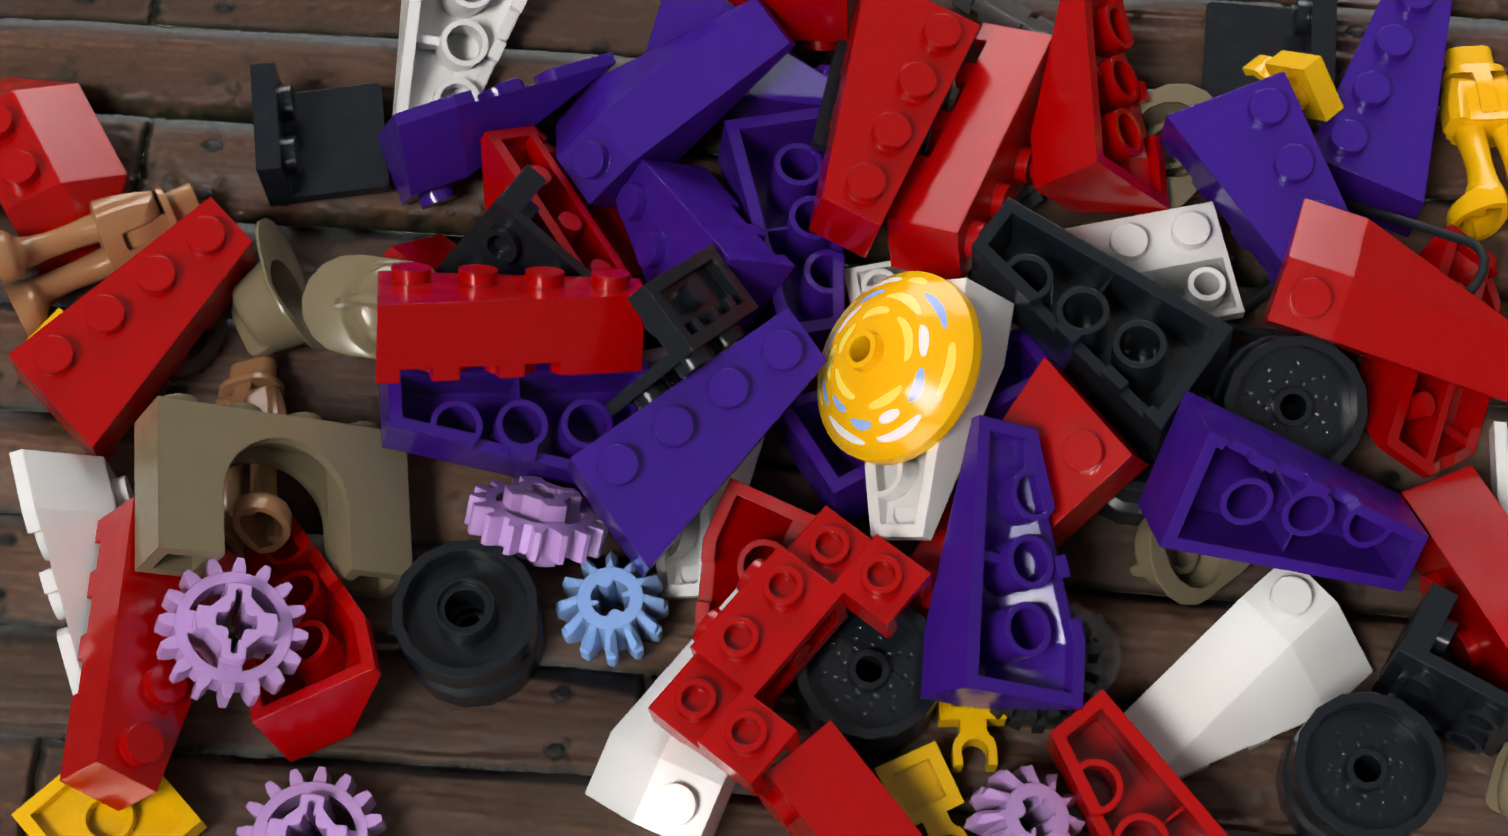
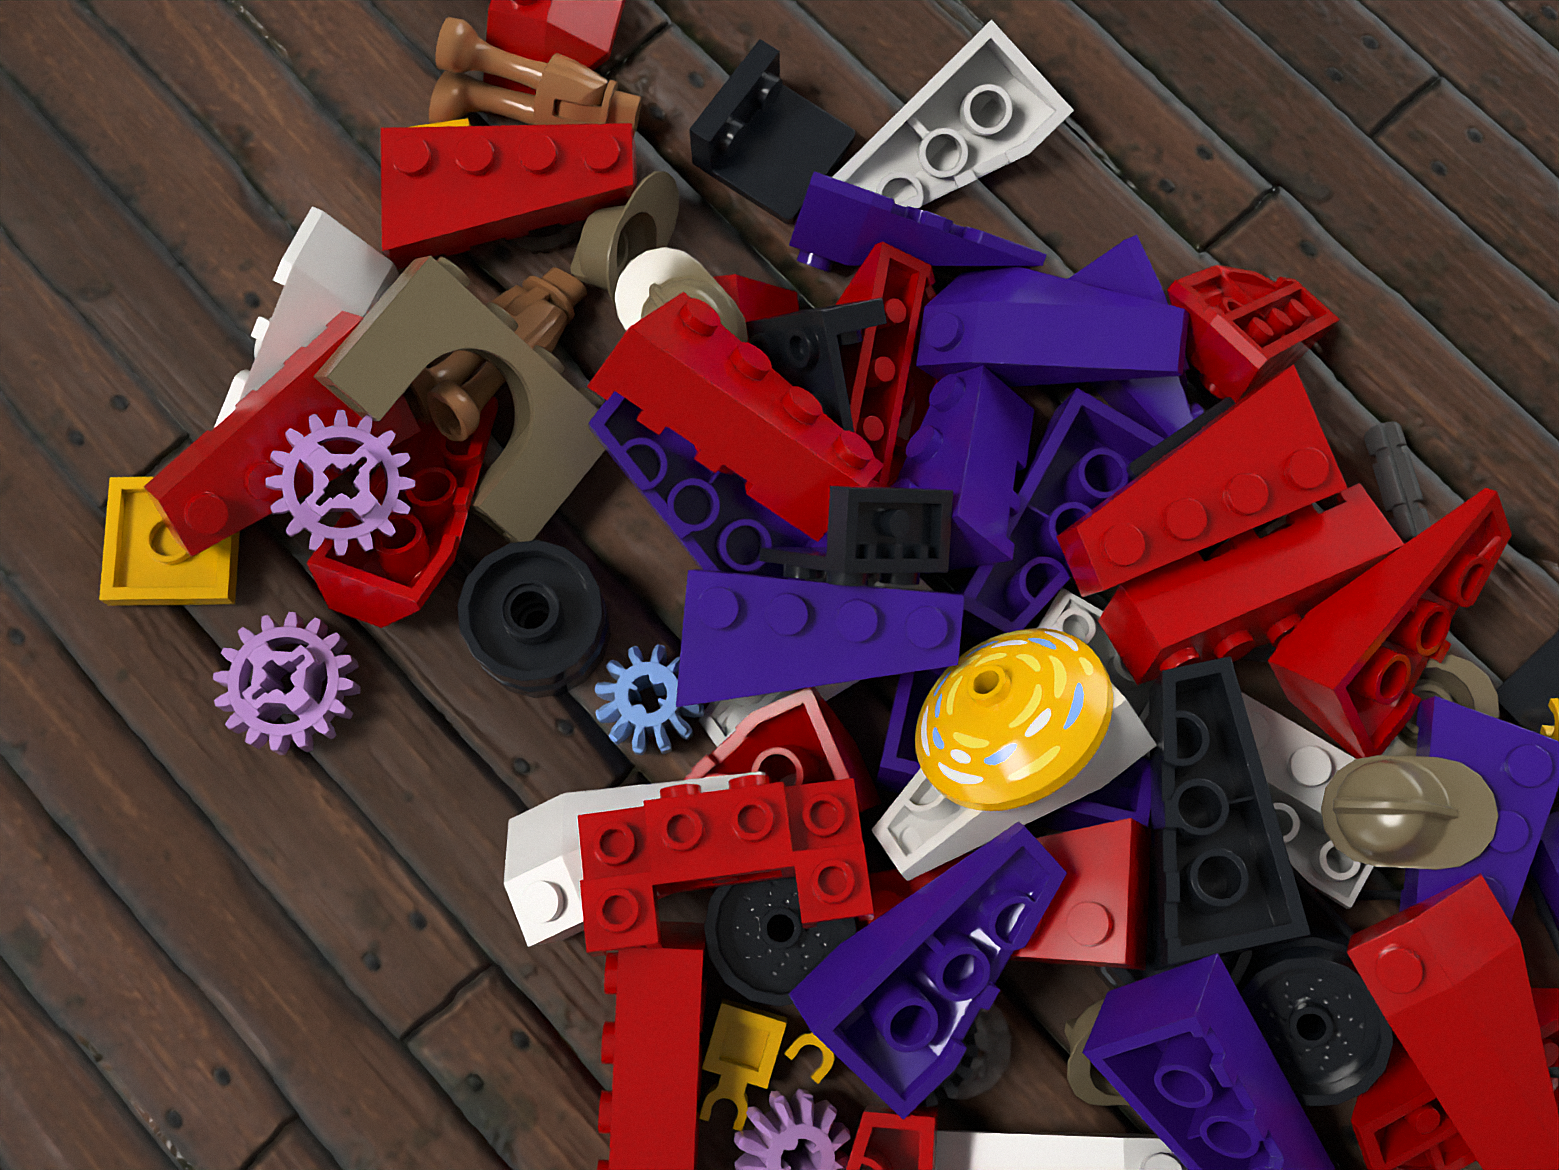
camera: 40 degrees right, 10 degrees up
lavender gear [464,475,608,567] -> none
none -> dark tan piece [1321,755,1498,870]

